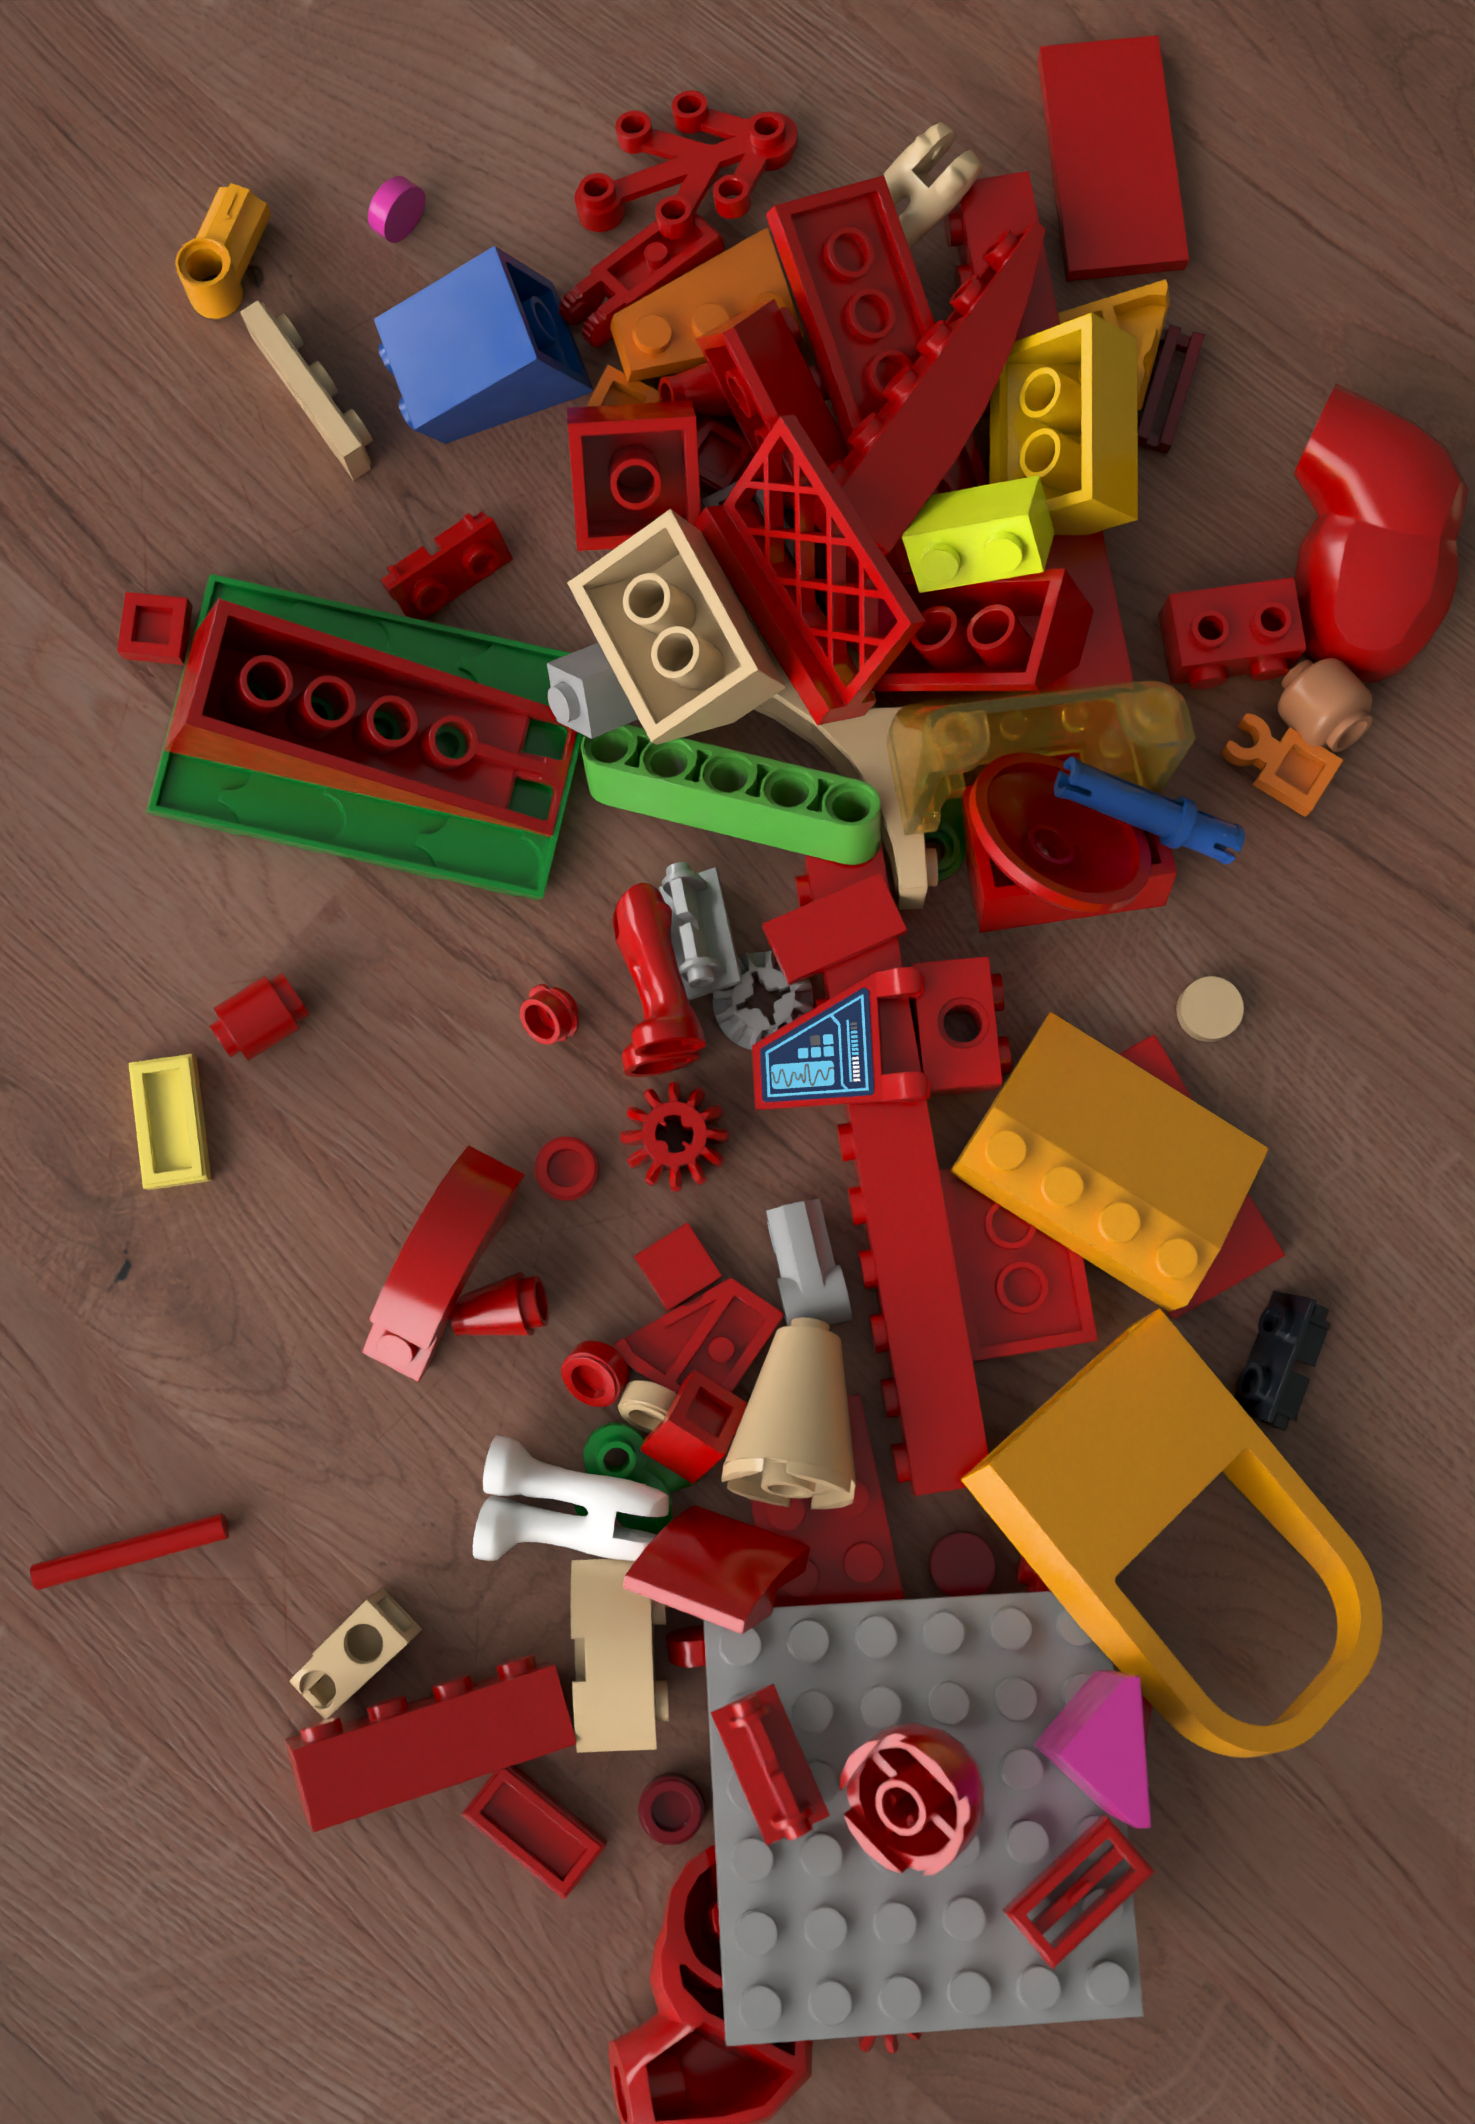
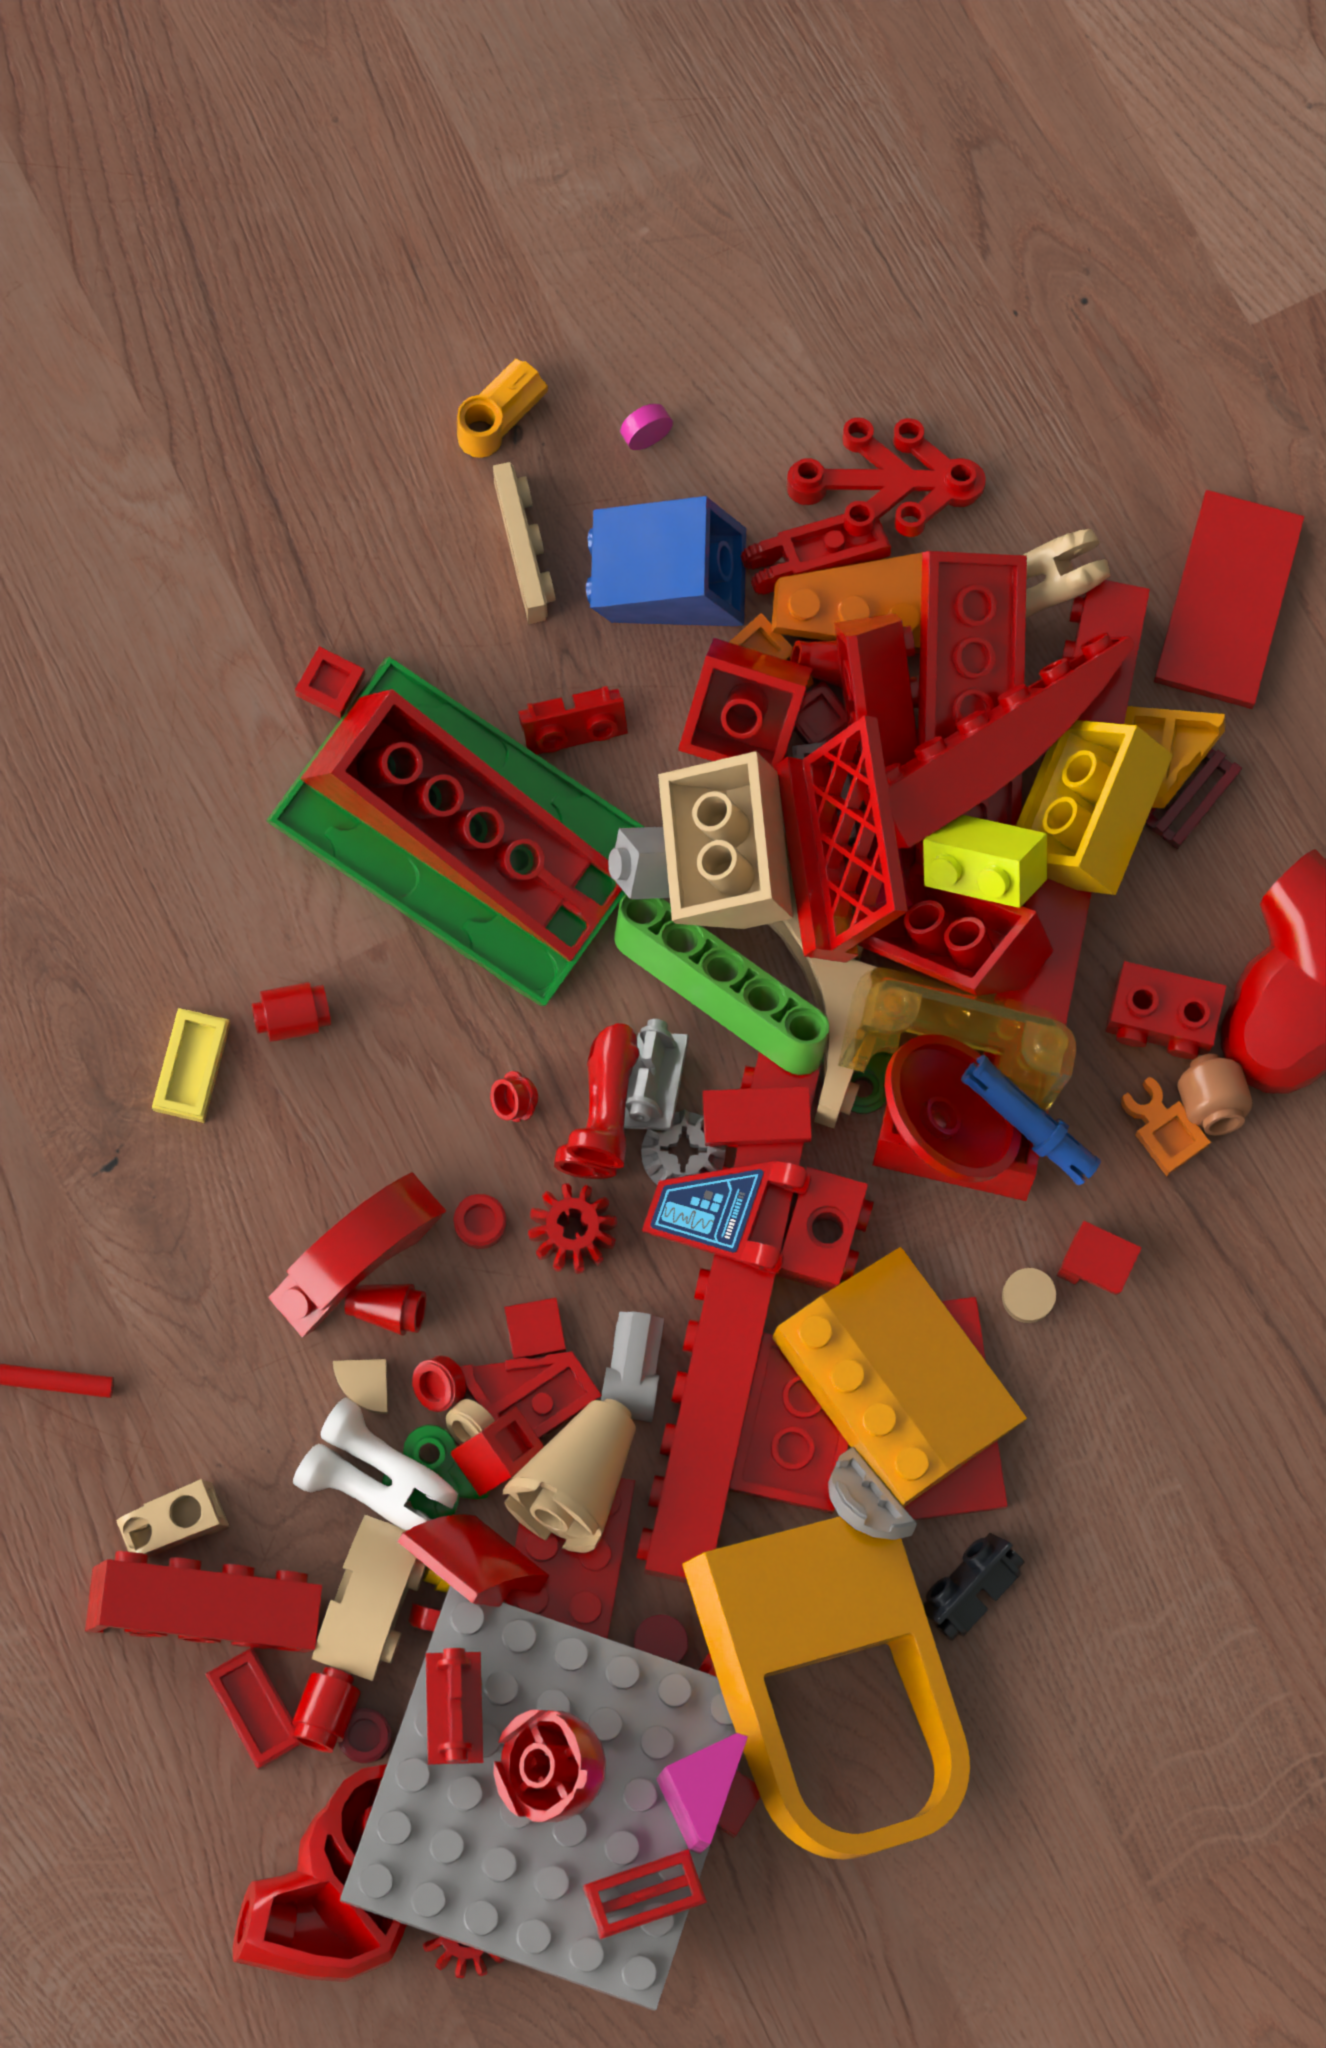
camera: 20 degrees right, 5 degrees down
none -> red brick [292,1667,361,1753]
none -> tan tile [333,1359,388,1414]
none -> light grey tile [828,1447,917,1540]
none -> red panel [1056,1221,1142,1295]

